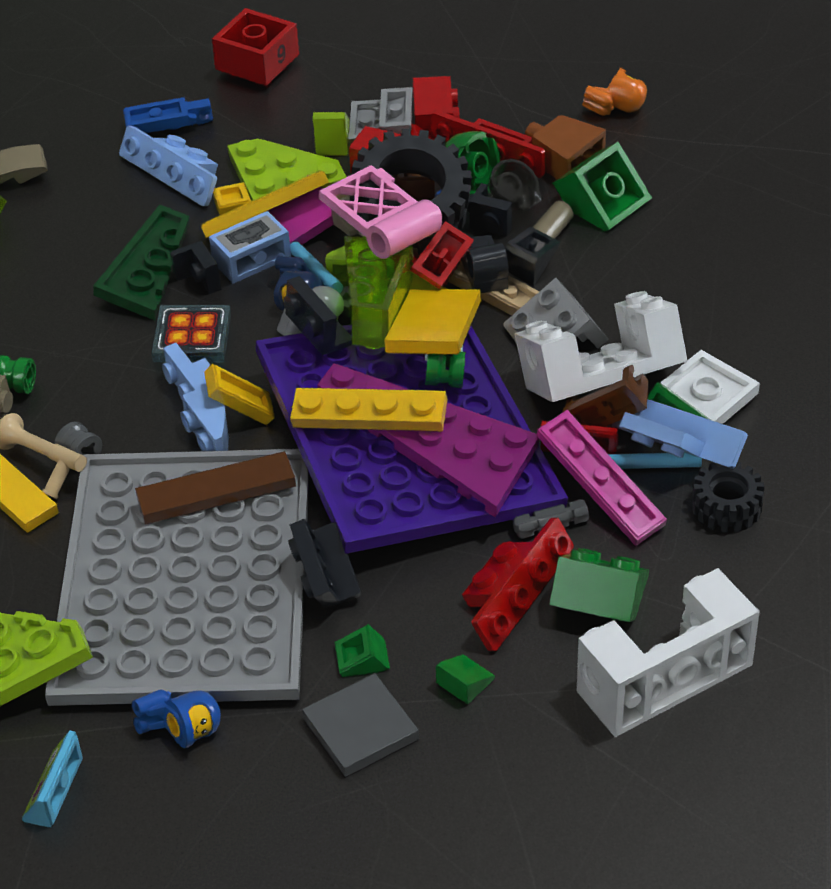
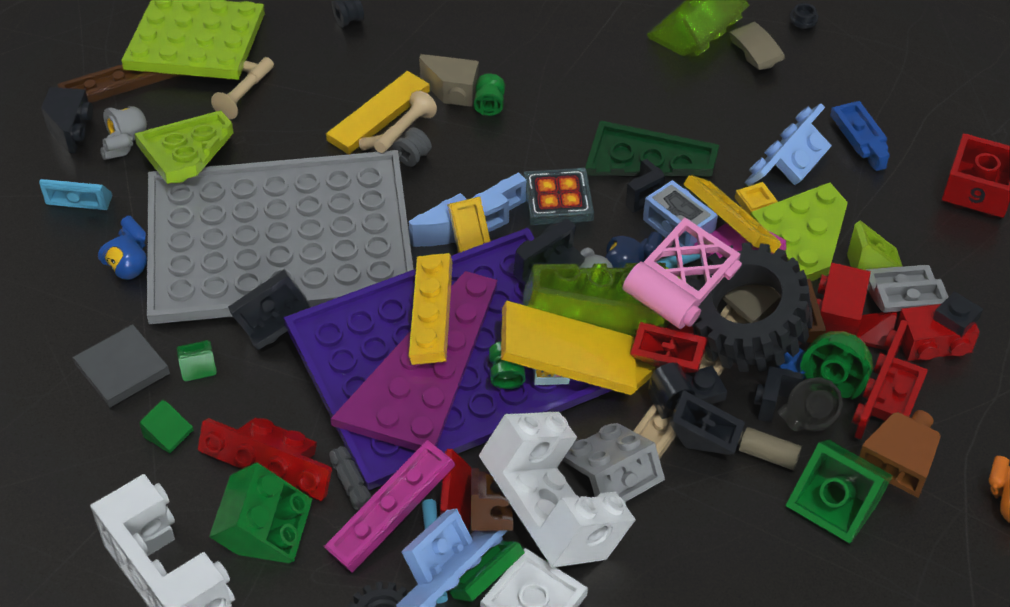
camera: 80 degrees right, 5 degrees up
reddish brown tile [135,451,296,524] -> none
none -> black plate [933,291,983,337]

